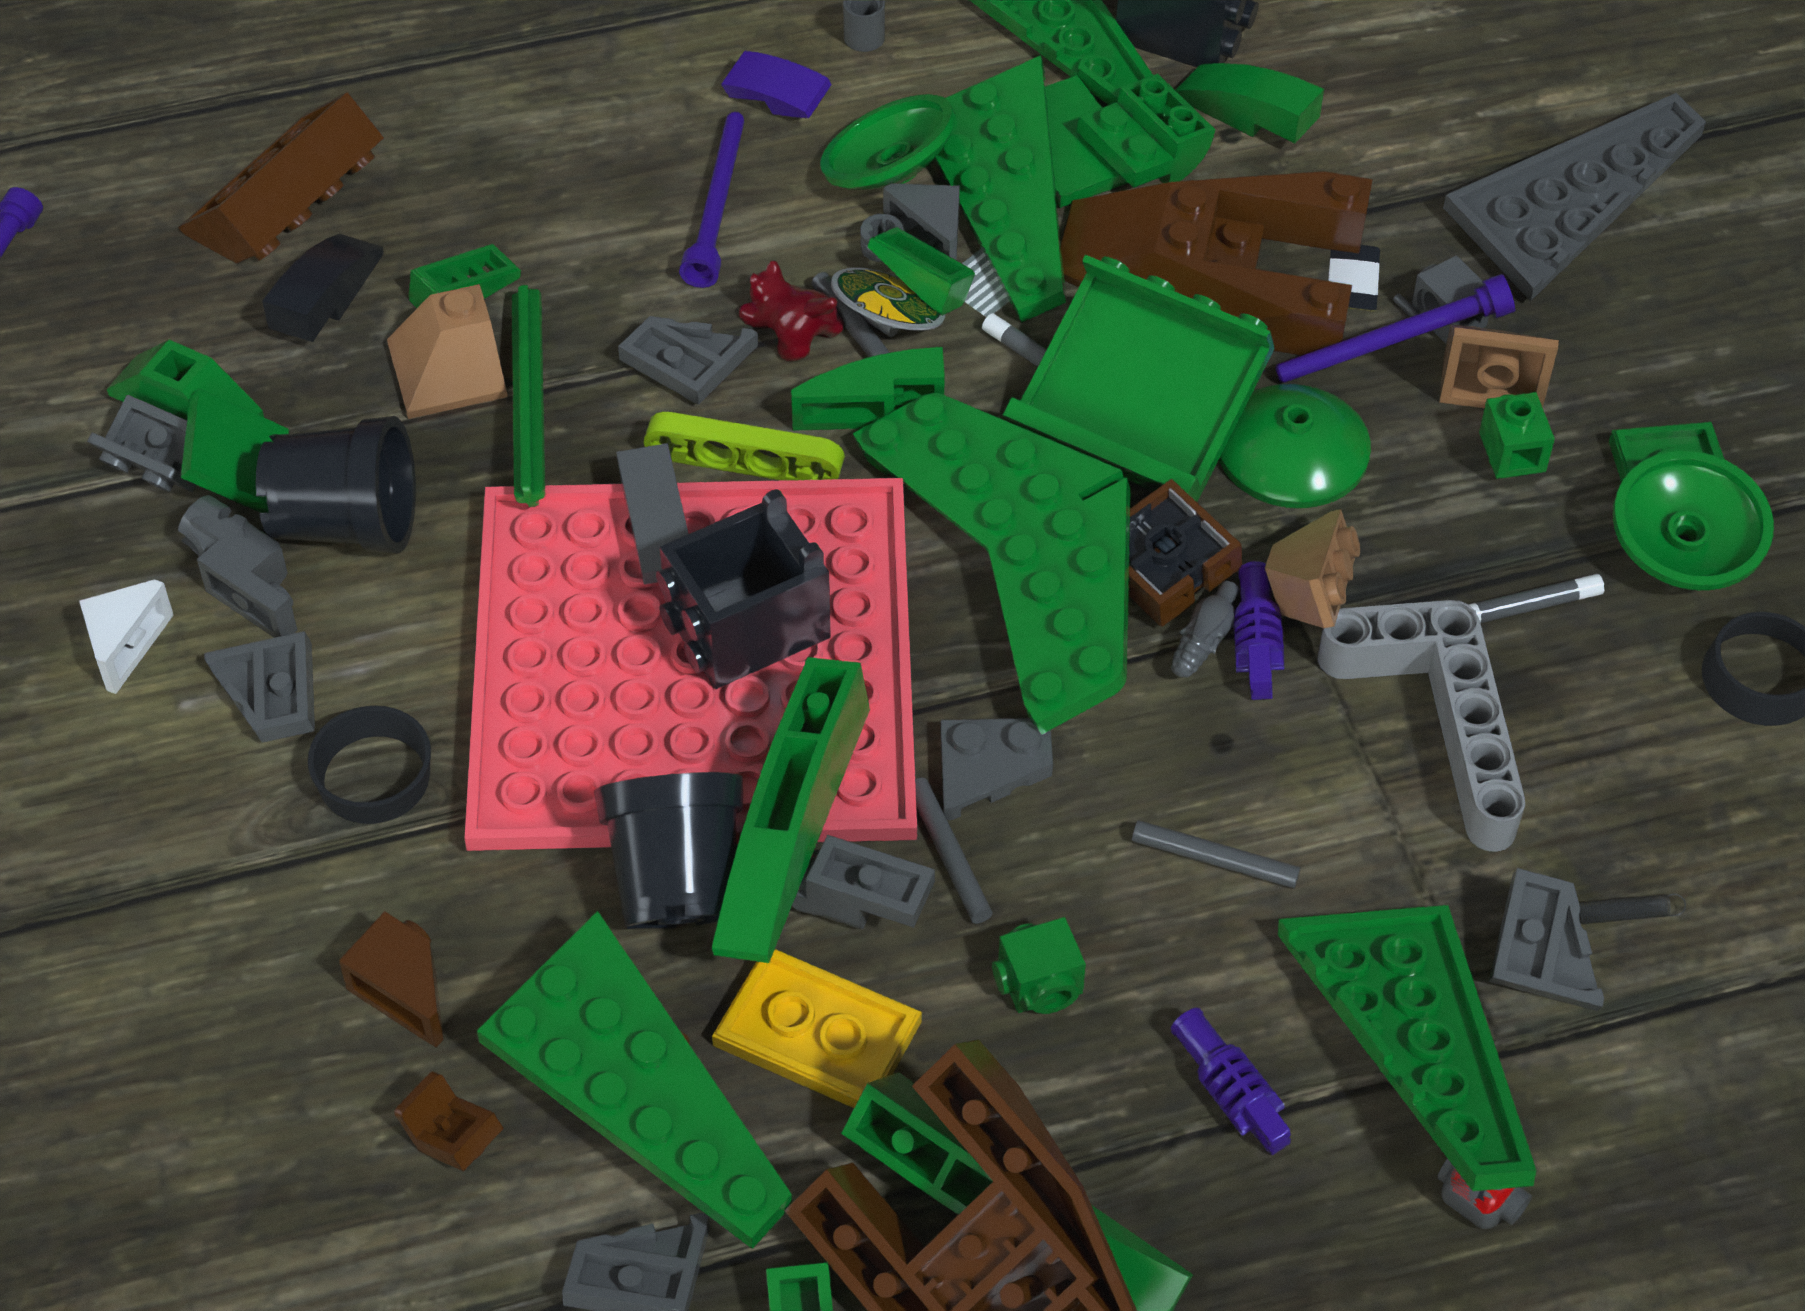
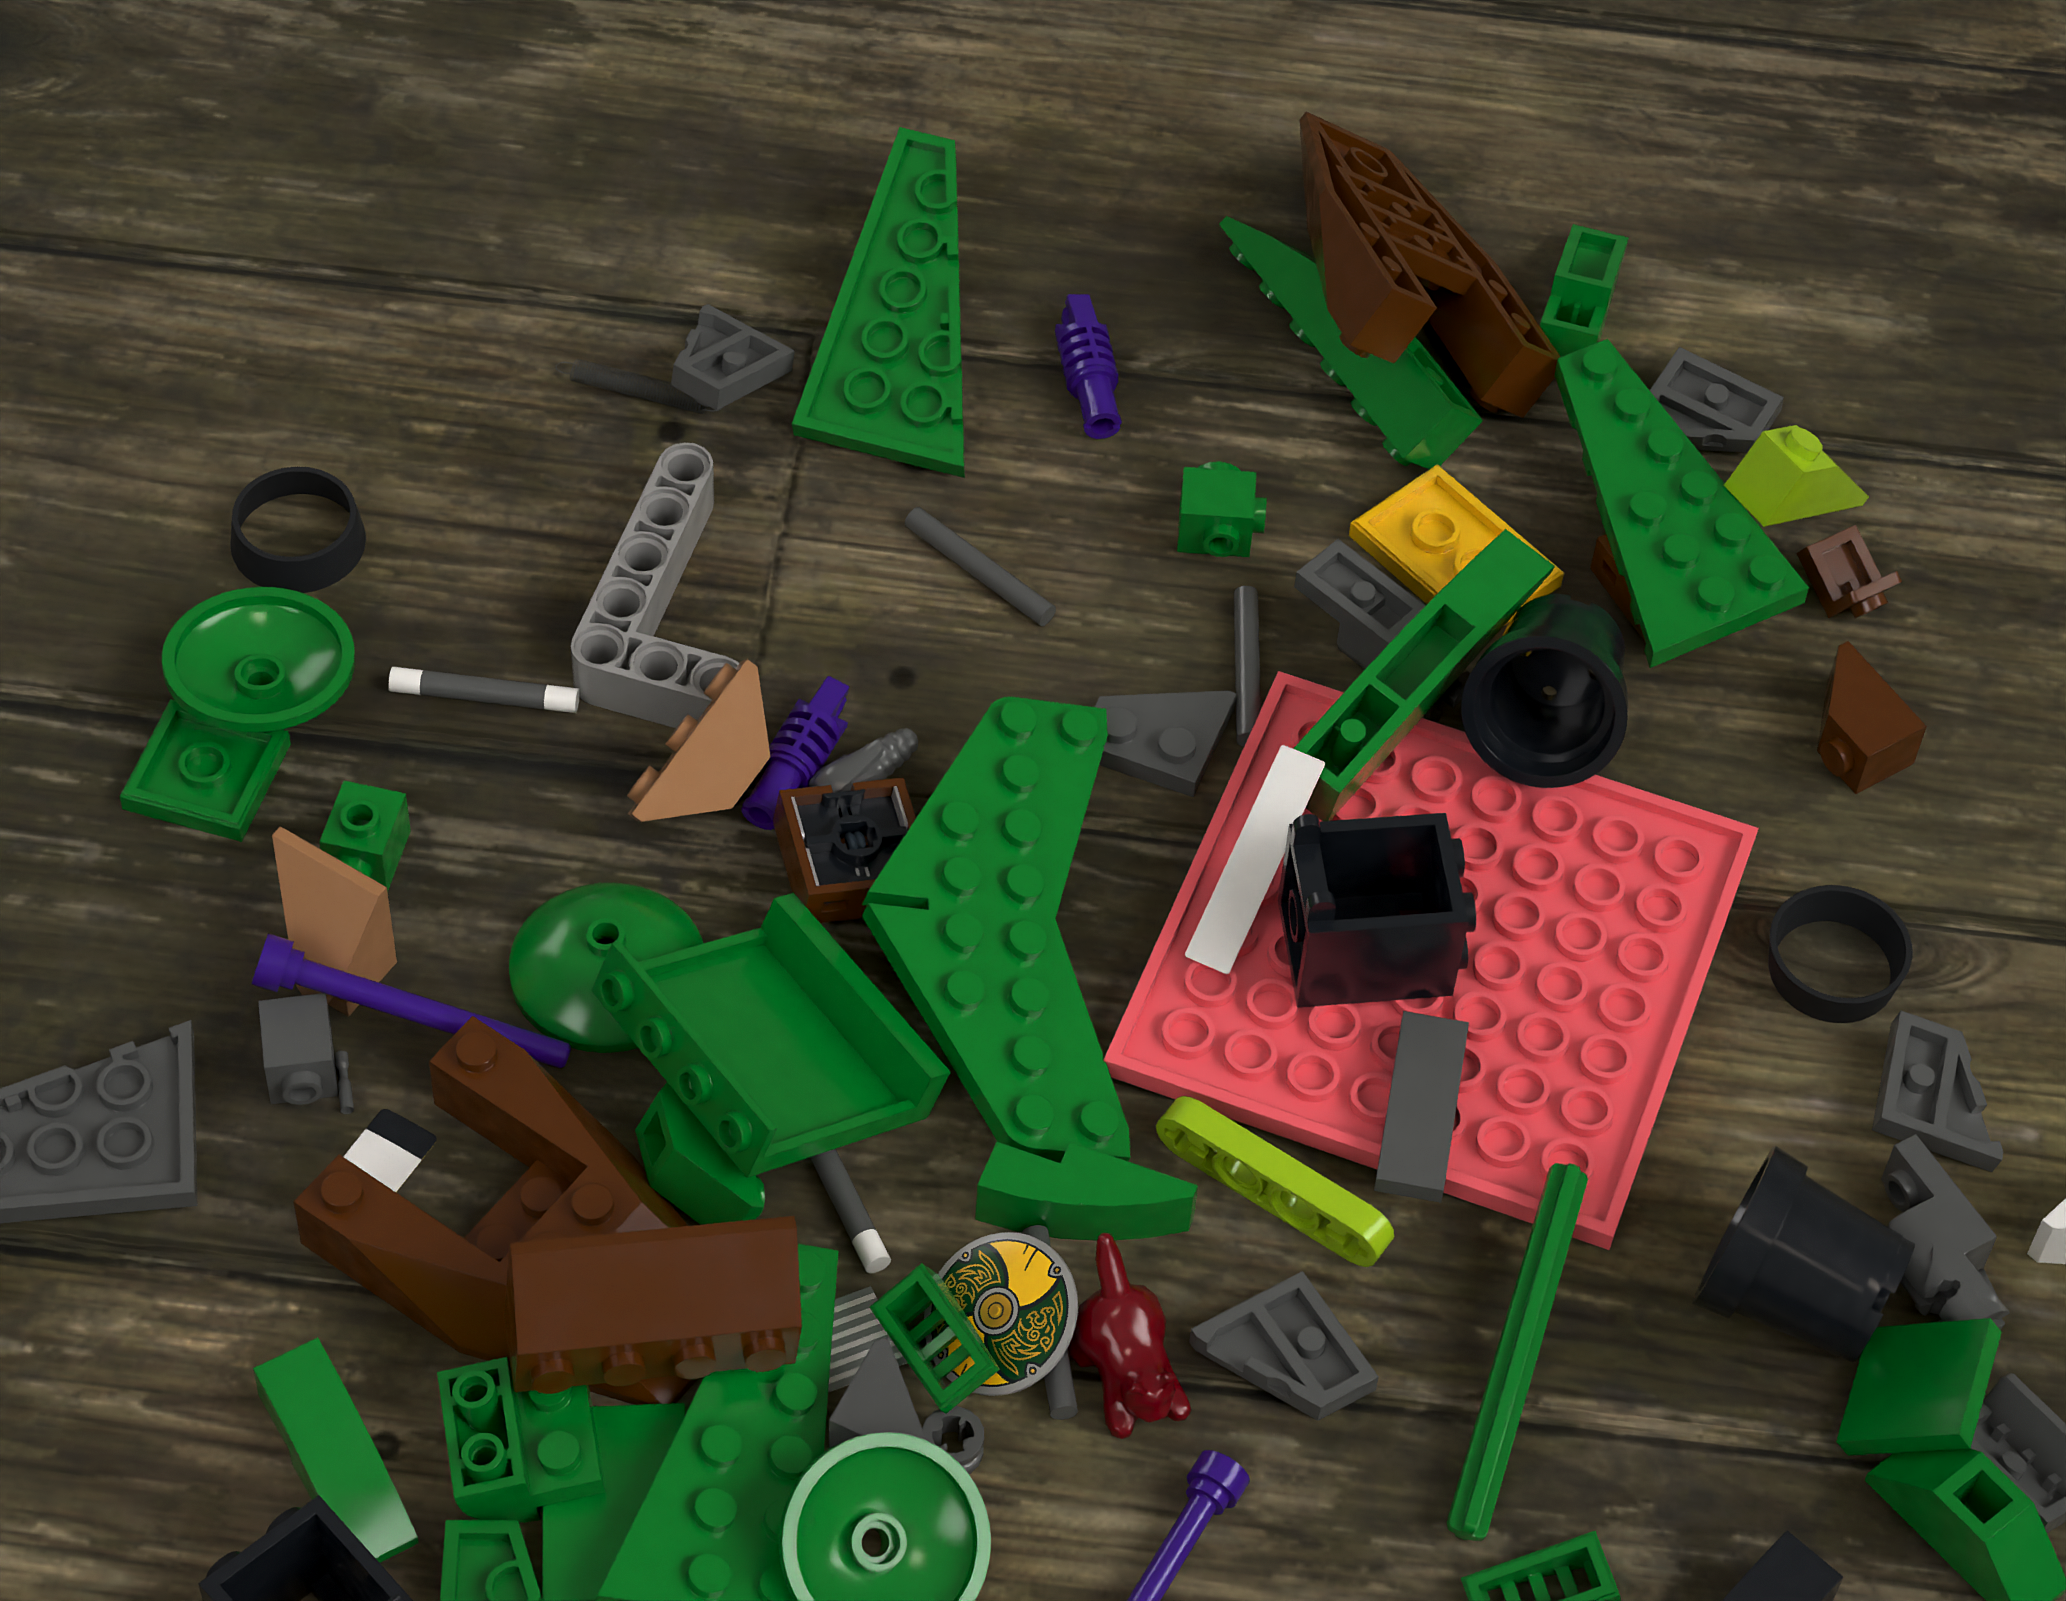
camera: 160 degrees left, 0 degrees up
medium nougat slope [387,284,507,419] -> none
none -> reddish brown slope [504,1216,802,1394]
none -> white sticker [1185,745,1325,974]
none -> lime slope [1724,425,1869,527]

